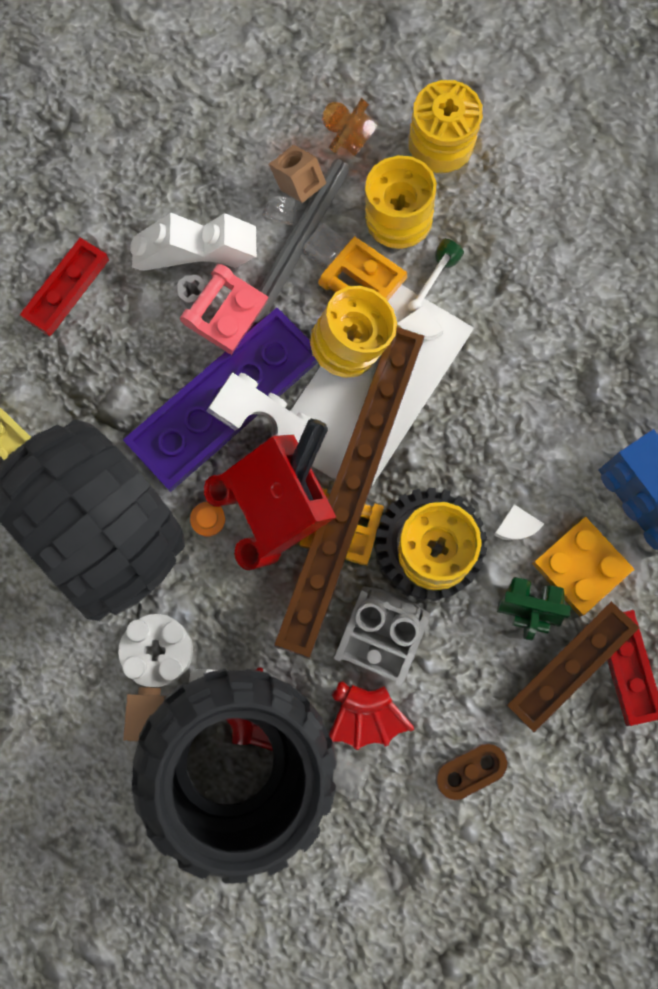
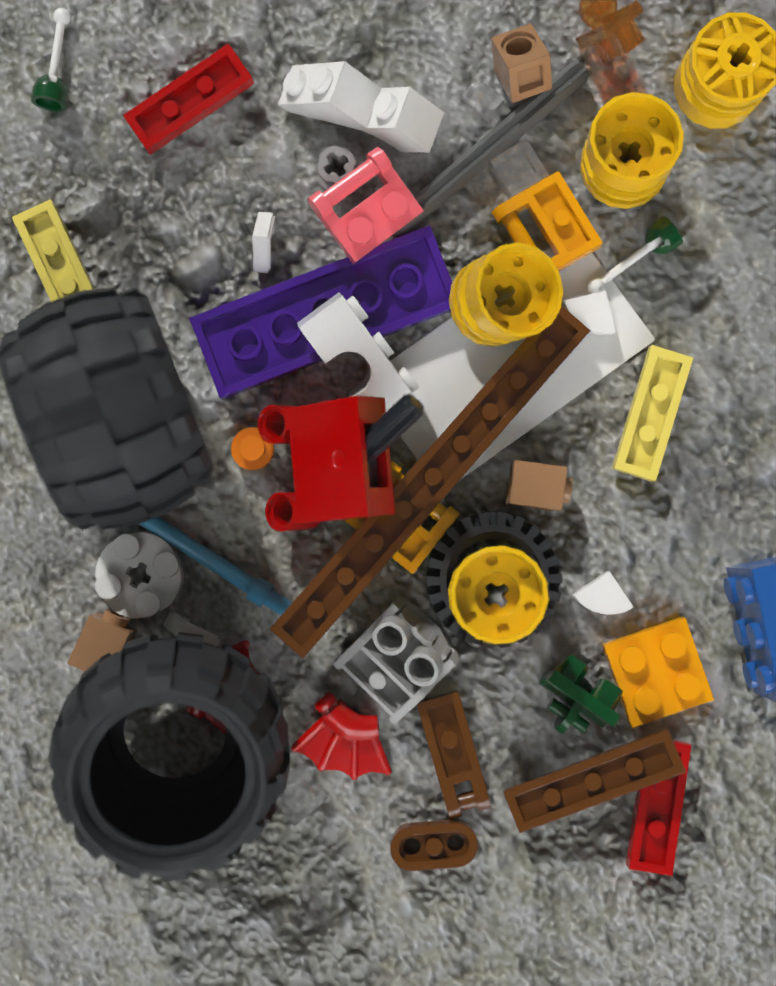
camera: 20 degrees right, 10 degrees up
none -> dark azure bar [139,516,293,615]
none -> white tile [252,212,275,273]
none -> reddish brown plate [417,690,491,819]
none -> medium nougat brick [505,460,573,511]
none -> light yellow plate [612,345,693,482]

